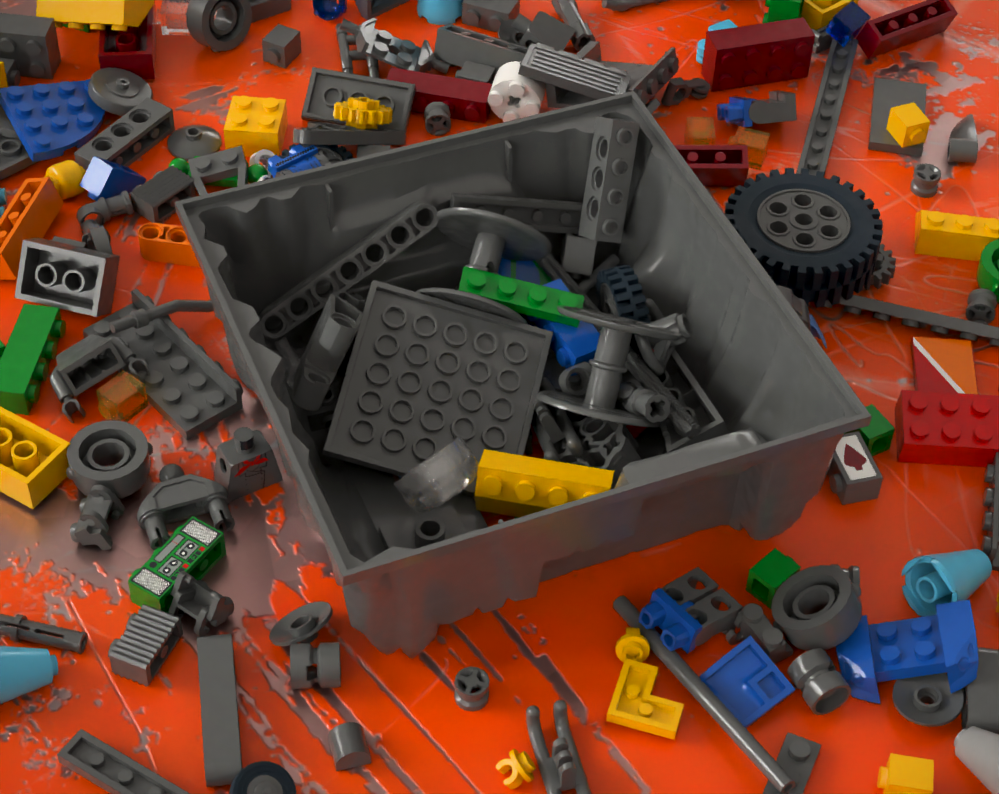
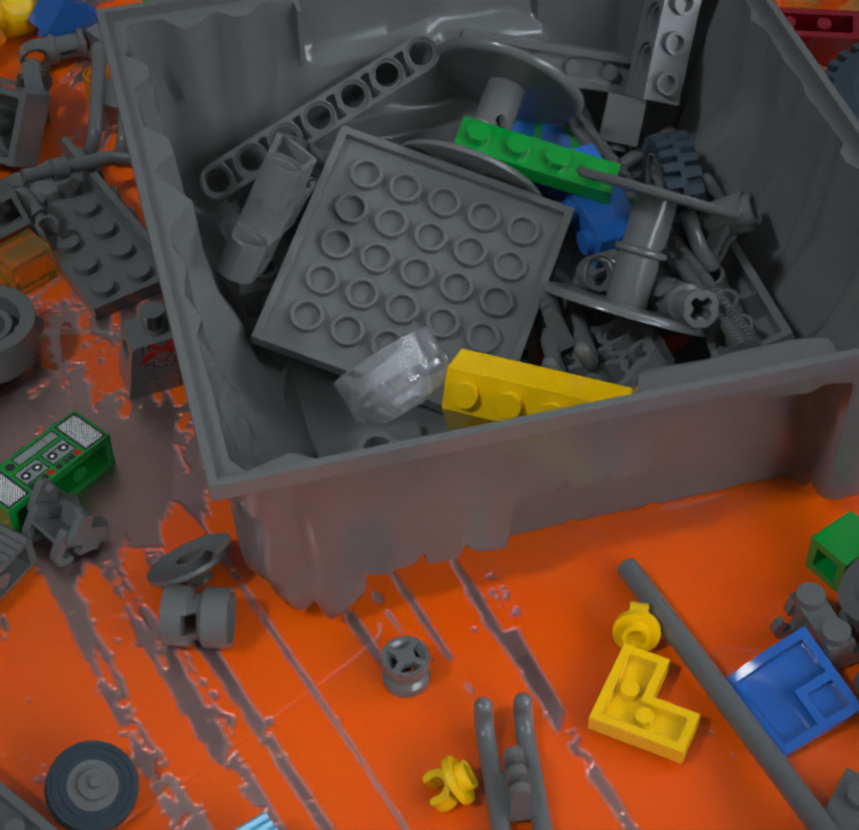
camera: 10 degrees right, 0 degrees up
dark grey connector [137,464,235,550] -> none
dark grey beam [197,634,243,787] -> none
dark grey brick [328,722,371,771] -> none
hips [638,567,743,654] -> none
none -> dark grey piece [83,41,129,167]

